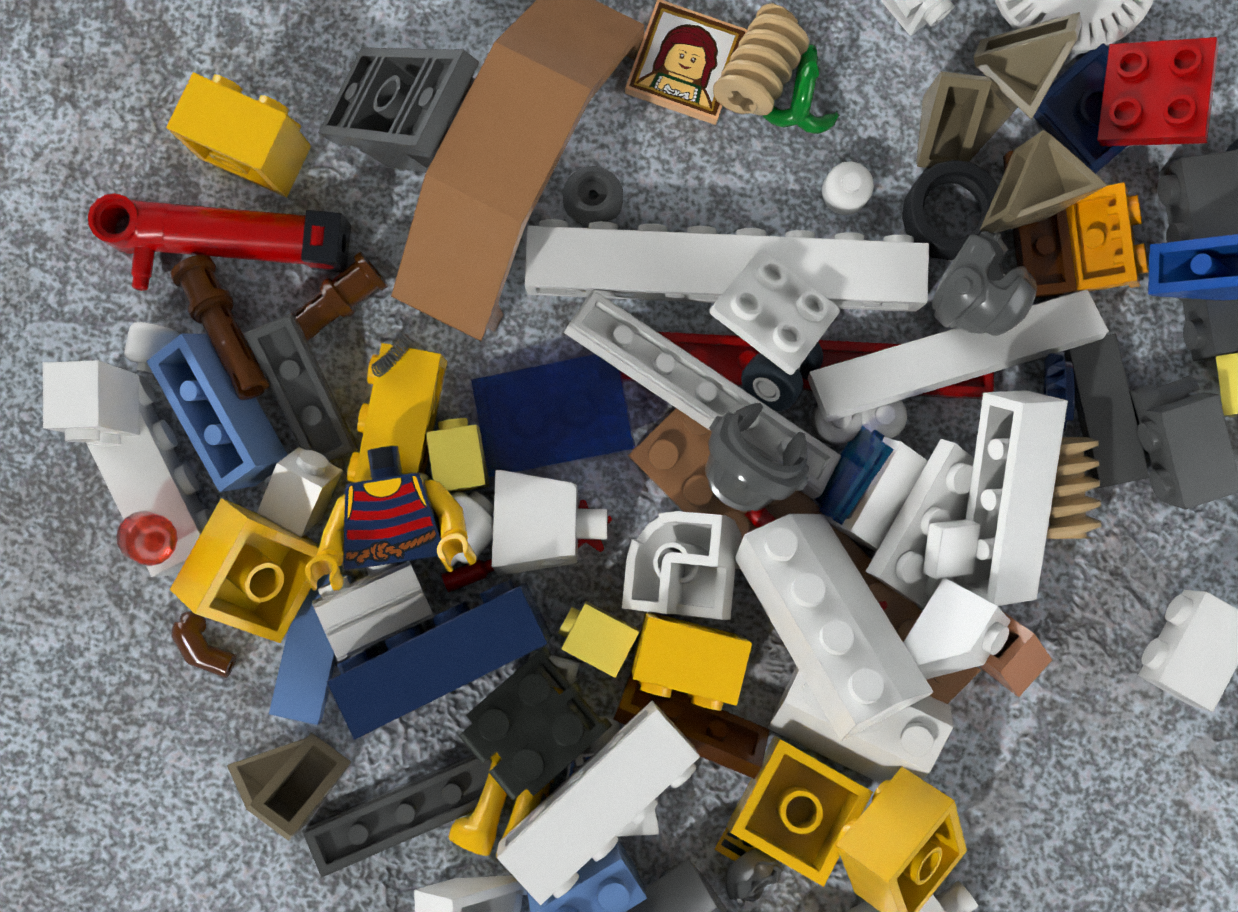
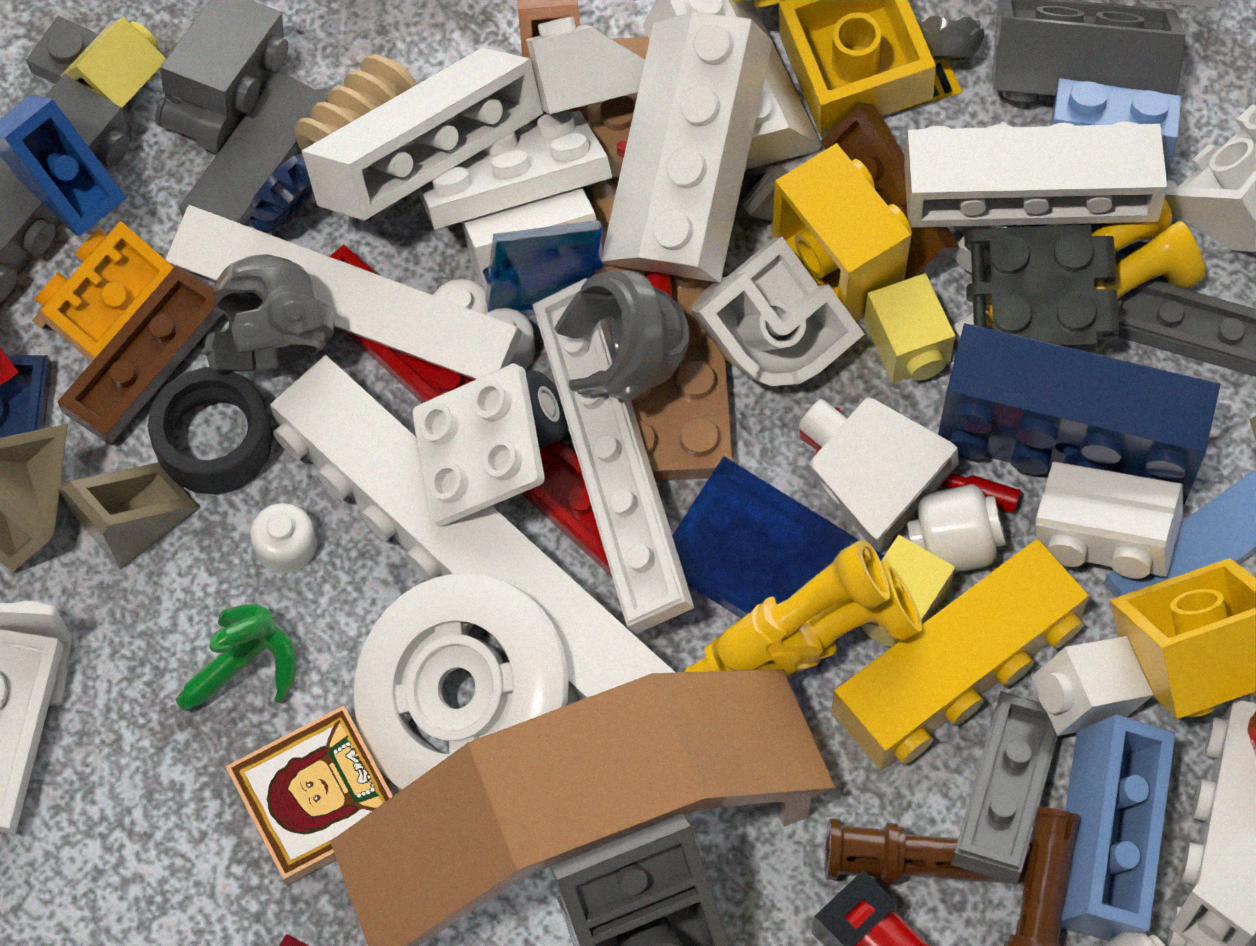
camera: 130 degrees left, 20 degrees down
torso [305,446,476,591] -> none
dark grey leg [371,334,414,377] -> none
tan piece [713,3,809,115] -> none
white tile [923,519,981,579] -> none
dark tan slope [980,130,1108,234] -> none
none -> white piece [353,573,569,789]
none -> yellow piece [685,540,922,677]
none -> dark grey slope [734,166,787,222]

